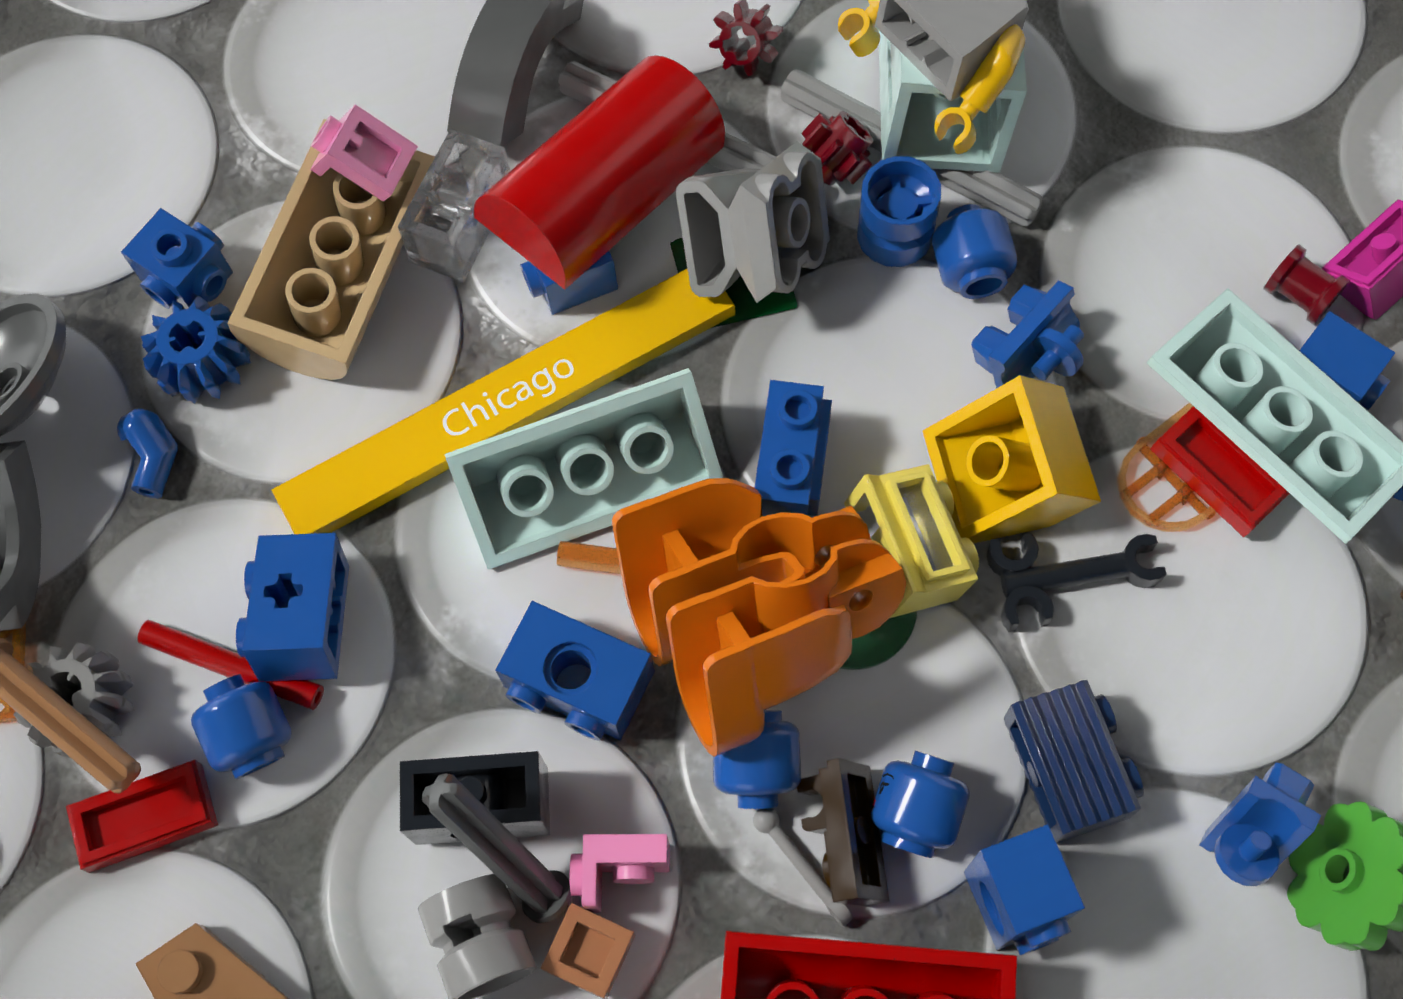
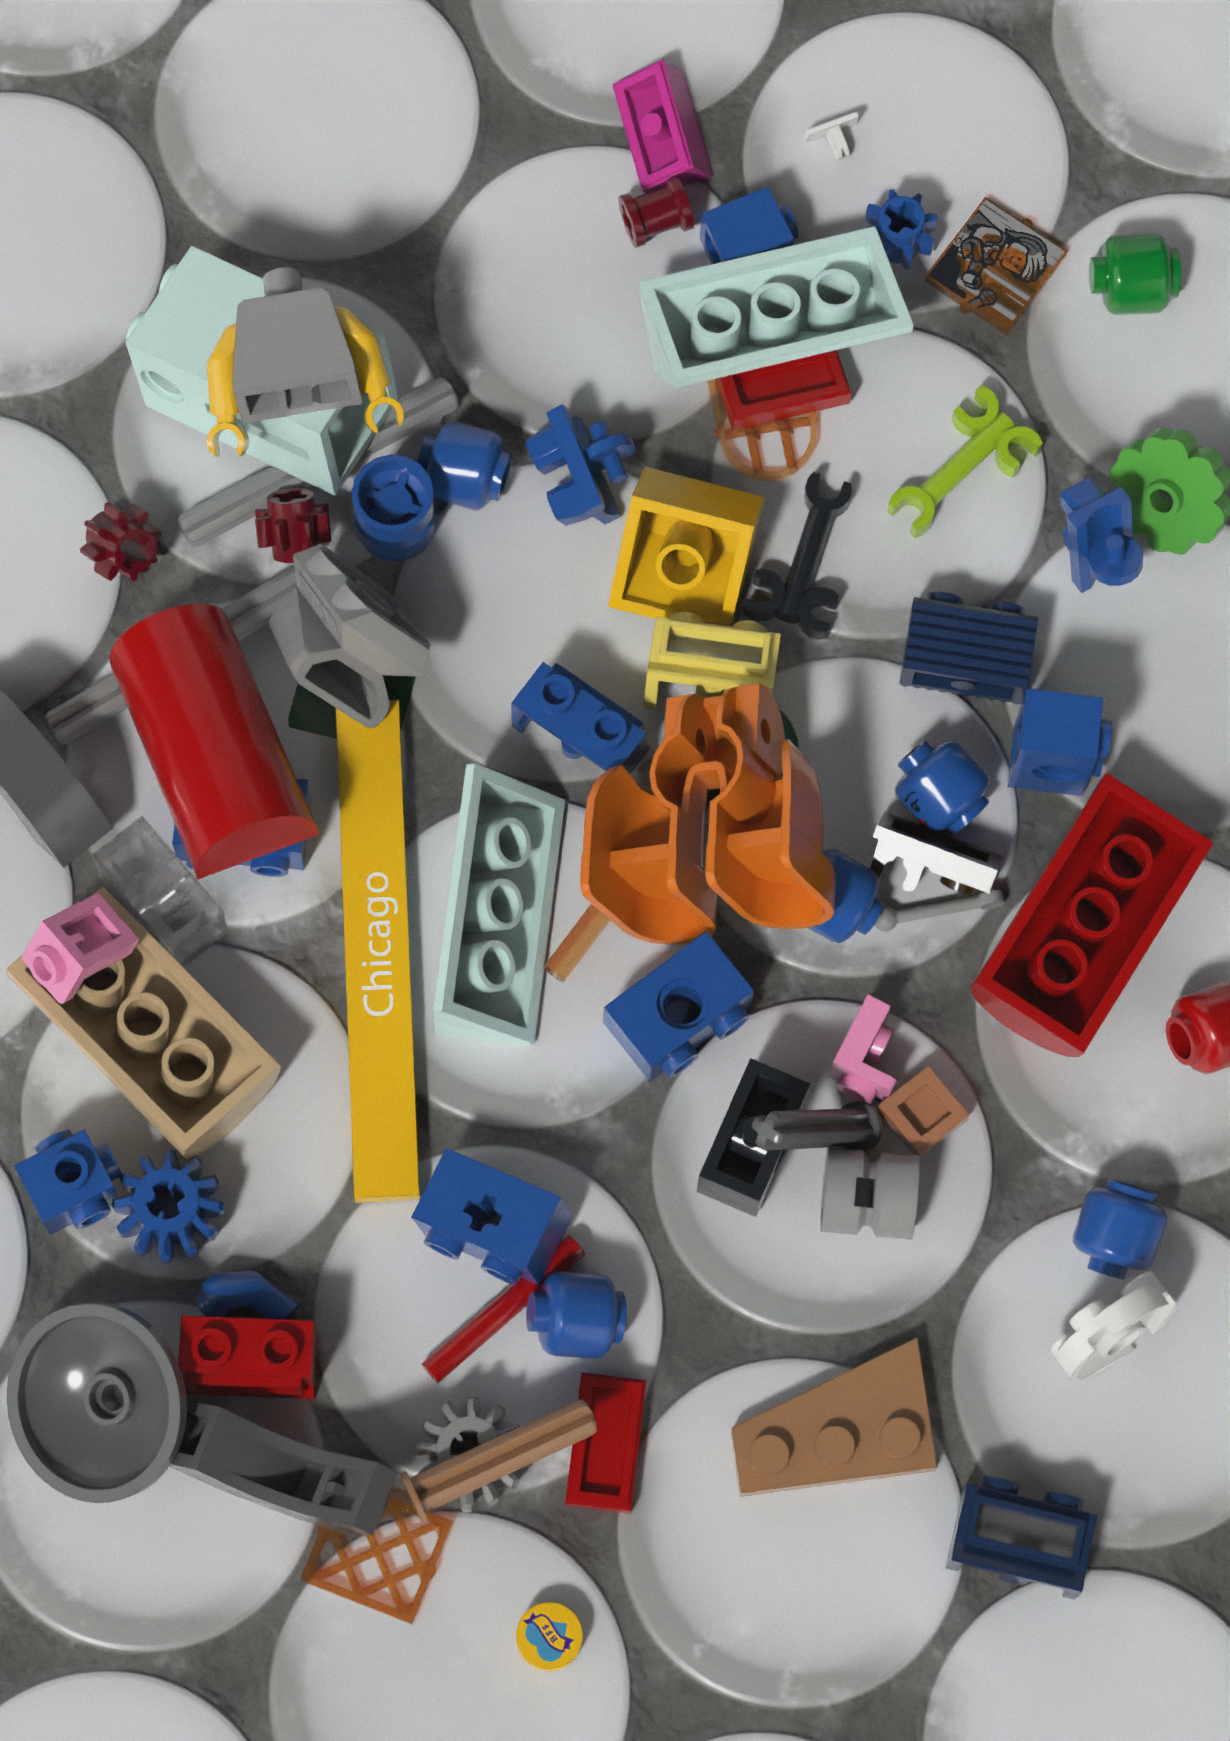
camera: 70 degrees left, 5 degrees up
none -> red window [178,1316,318,1399]
none -> lime bar [887,385,1043,538]

